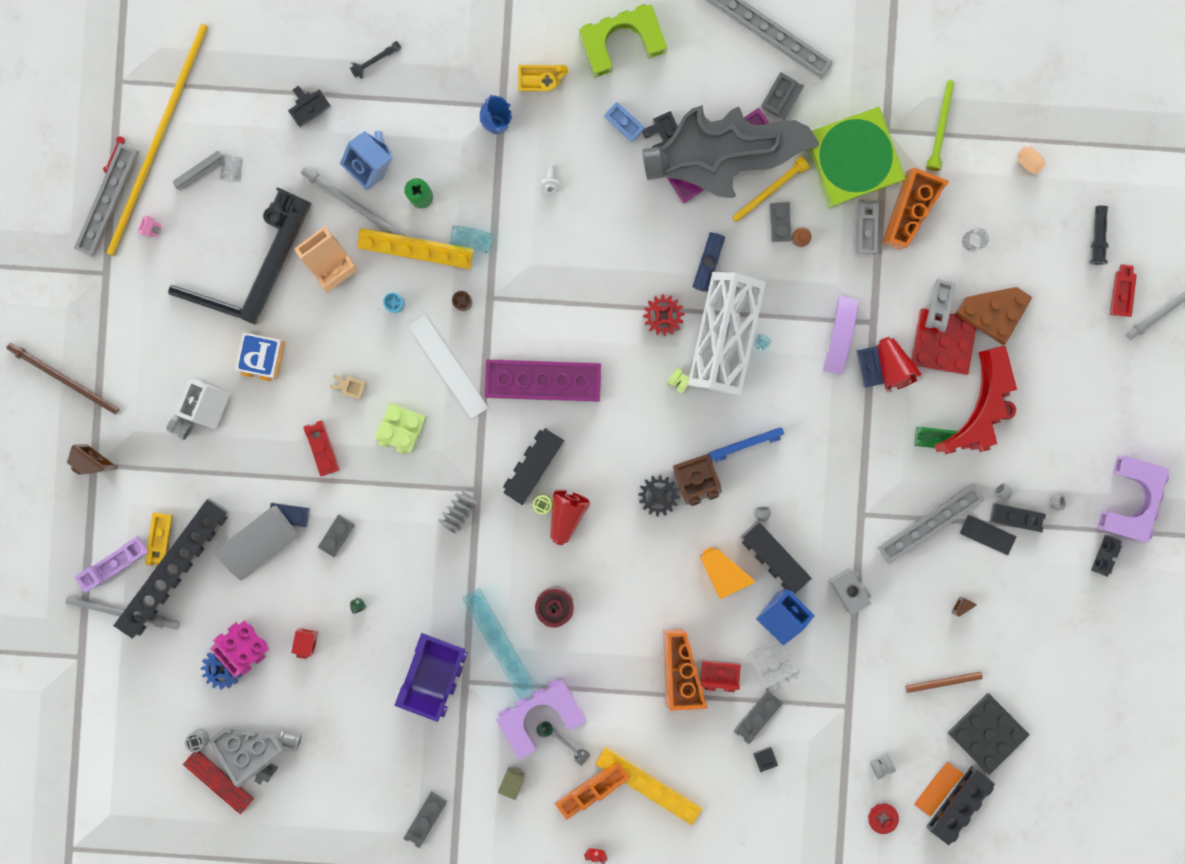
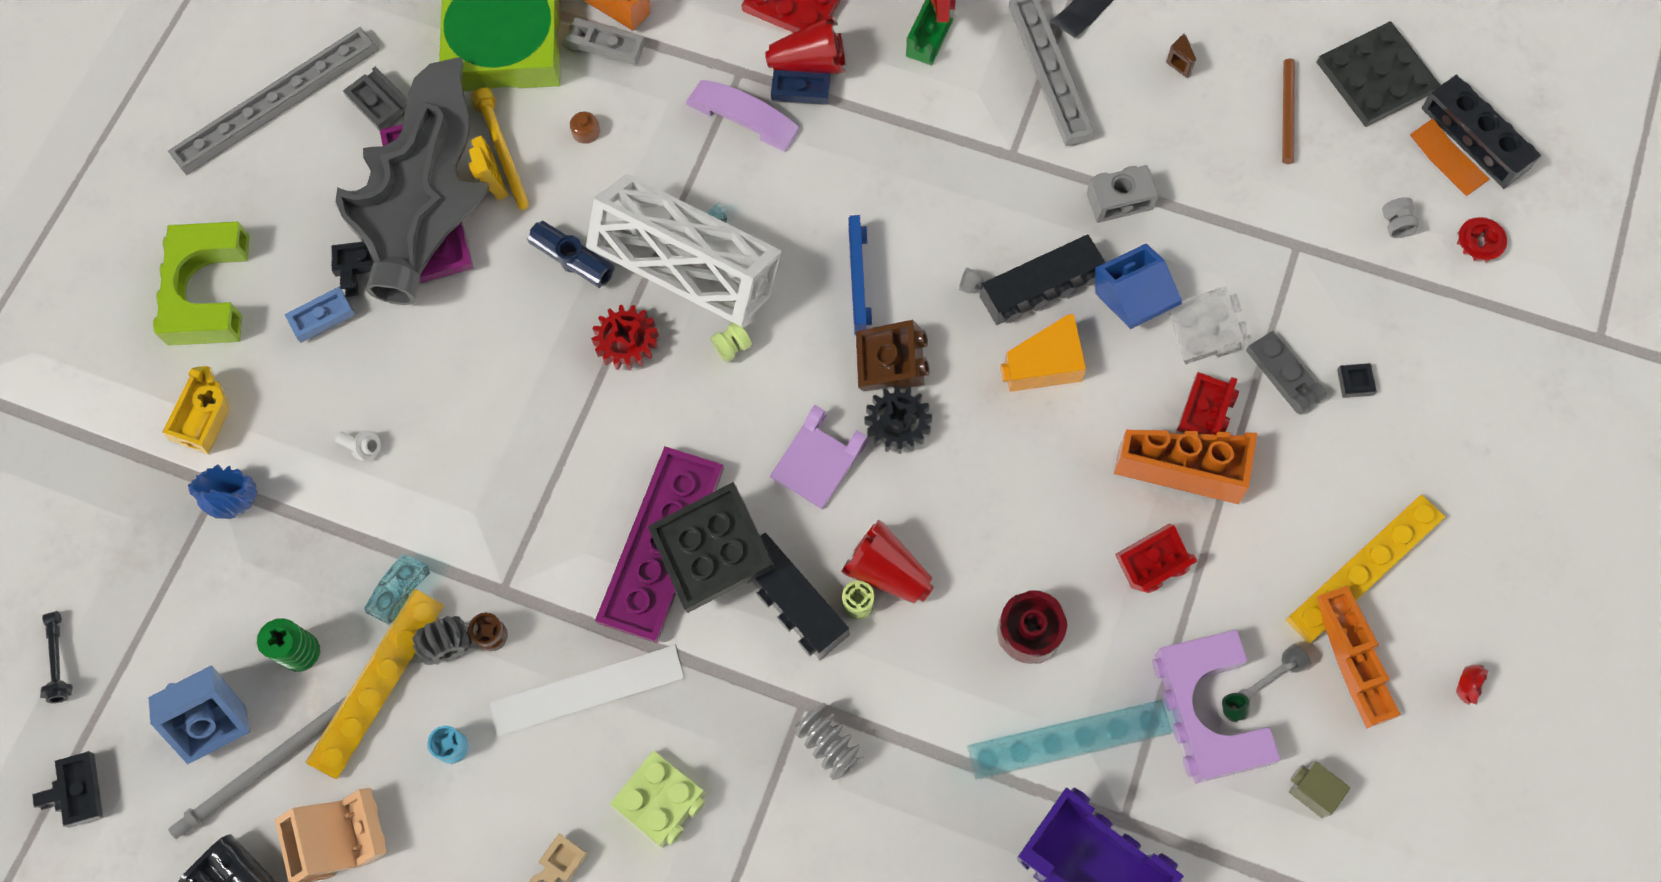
camera: 70 degrees left, 20 degrees down
dark grey plate [769,202,792,242] -> none
none -> dark grey gear [412,616,472,665]
none -> yellow plate [468,135,509,200]
none -> pearl dark grey plate [648,482,775,613]
none -> lavender flag [770,405,869,510]
none -> red bracket [1115,524,1198,593]

